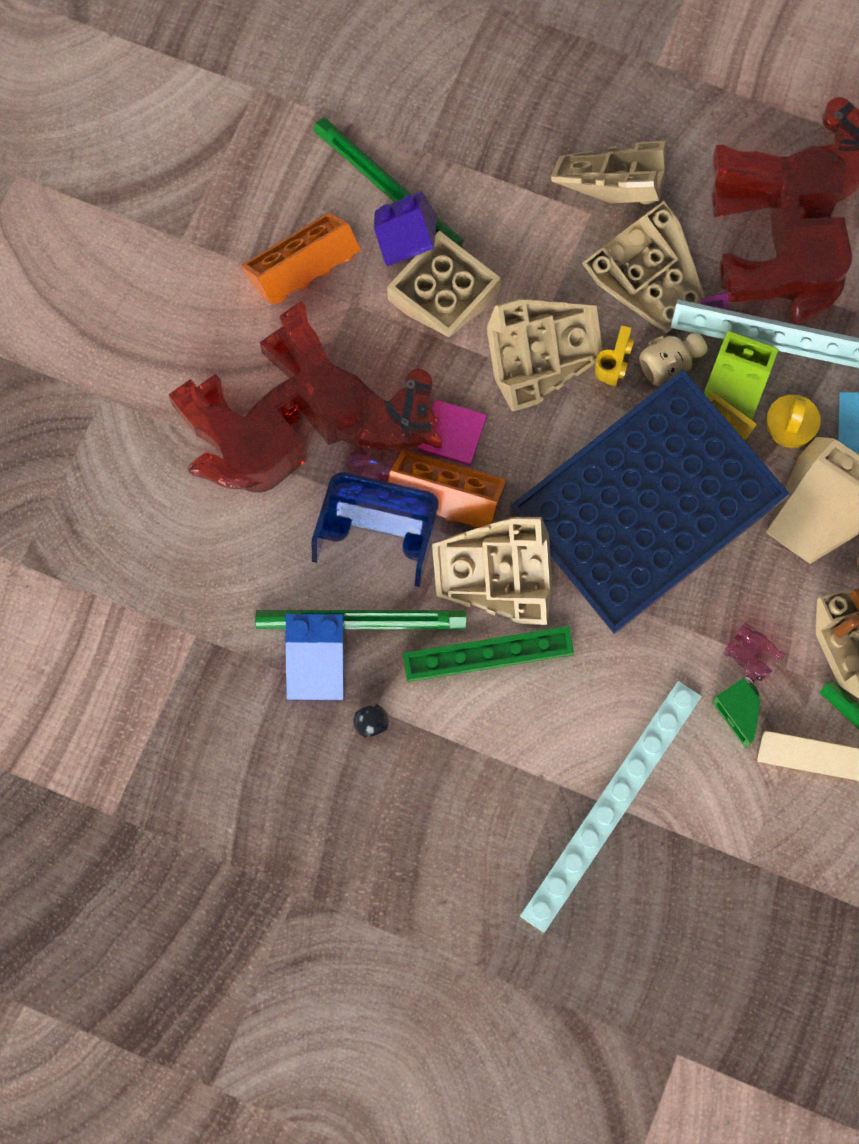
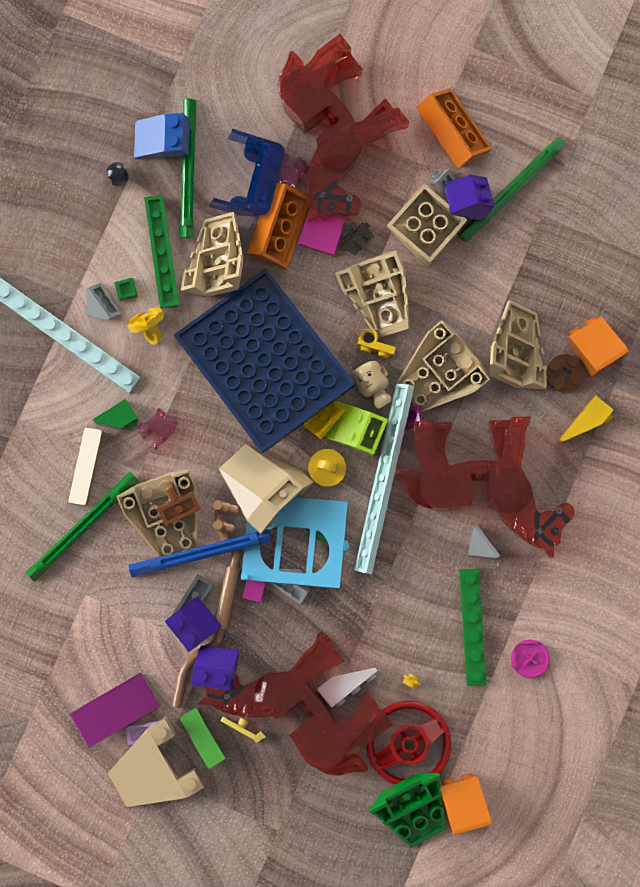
camera: 90 degrees right, 10 degrees up
none -> light grey slope [86,283,122,320]
none -> green tile [114,277,138,301]
none -> yellow tile [127,307,164,345]
none -> clear smoke hips [339,222,374,256]
none -> light grey bracket [429,169,457,198]
none -> reddish brown plate [547,354,585,393]
none -> yellow slope [557,395,614,444]
none -> orange slope [567,316,629,377]

